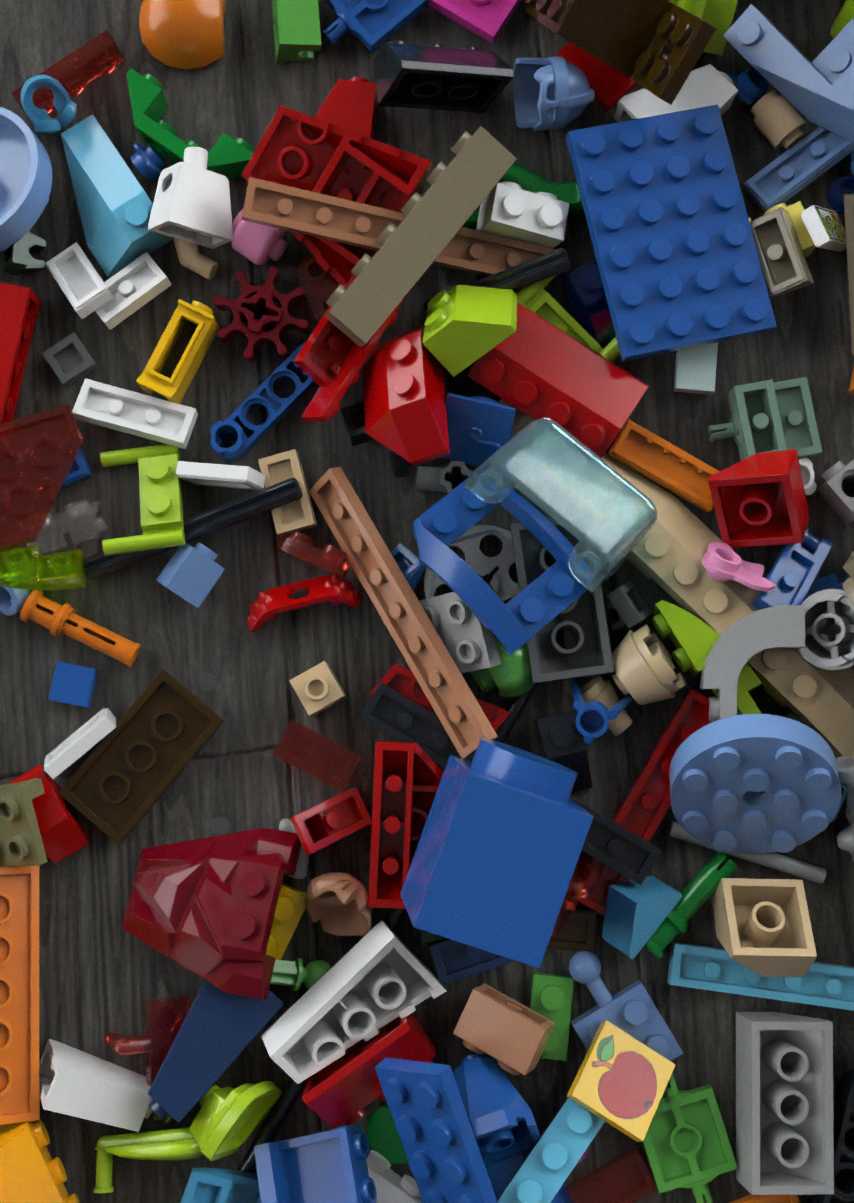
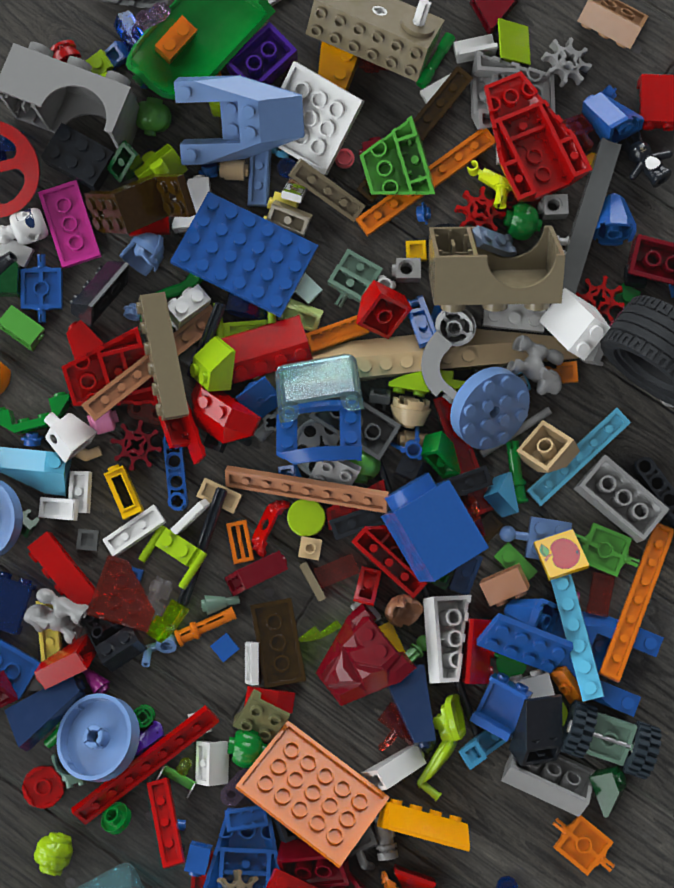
camera: 50 degrees left, 0 degrees up
medium blue brick [156,542,225,608] -> none
clear red plate [276,530,351,578] -> none
bright pink plate [701,542,775,591] -> none
none -> medium blue plate [123,303,141,321]
none -> sand green cone [200,595,240,616]
none -> dark red slope [224,550,288,596]
none -> orange tile [226,520,255,564]
none -> yellowish green slope [278,299,324,332]
none -> lime head [287,499,326,537]
none -> clear neon green slope [298,619,342,642]
none -> dark tan tile [299,561,326,601]
none -> green slope [421,431,461,479]

